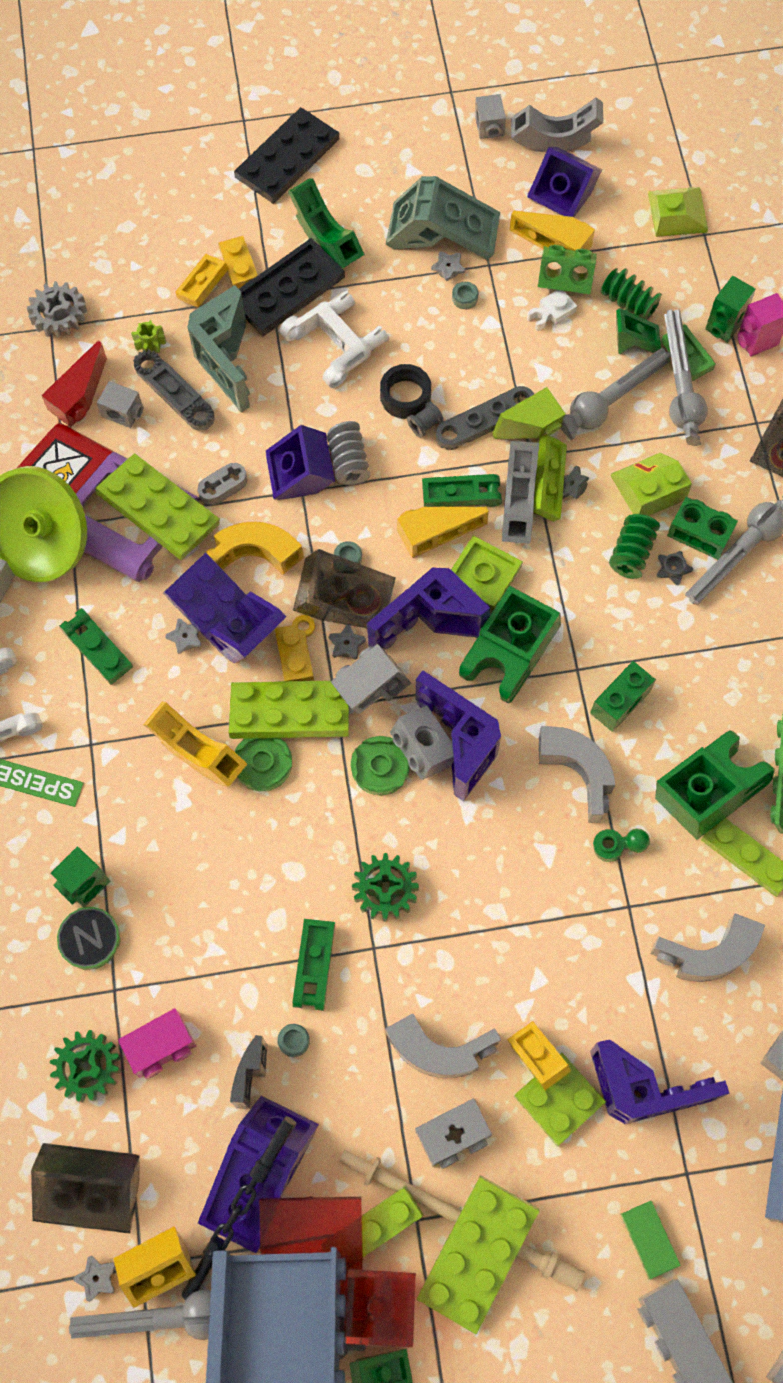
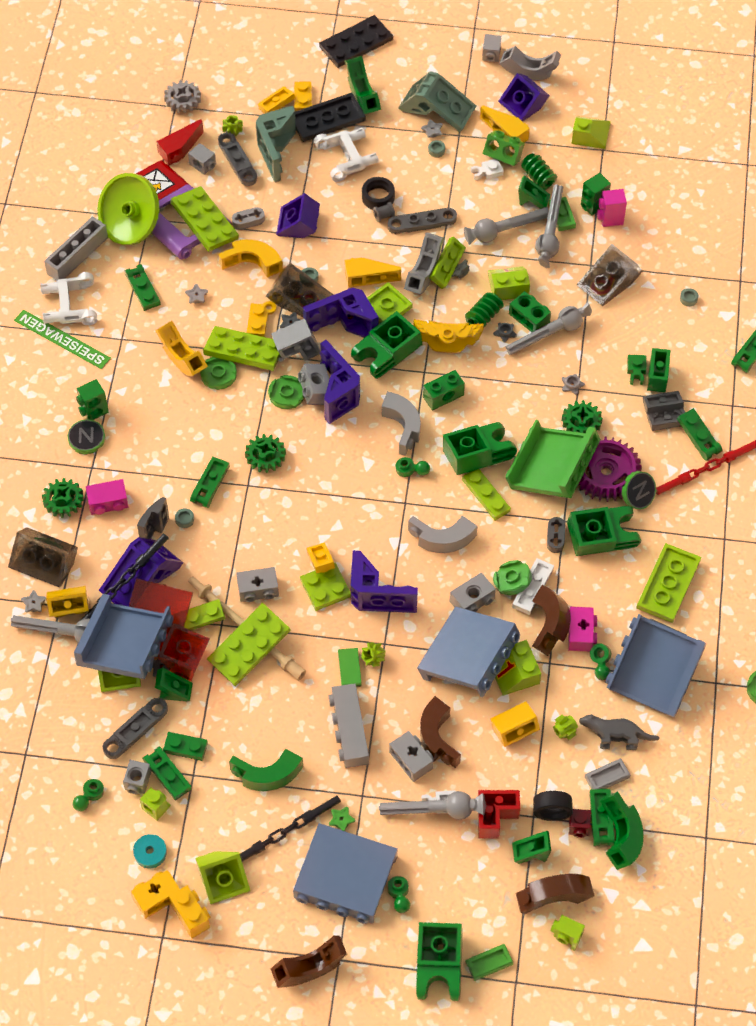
camera: 15 degrees right, 10 degrees down
dark purple bracket [163,552,286,663] -> none
light grey piece [327,421,371,485] -> none
light grey arch [385,1013,501,1079] -> none
green plate [422,474,502,507] -> none
lime slope [492,387,566,439] -> none
none -> lime gear [361,642,386,667]
none -> yellow piece [413,319,484,353]

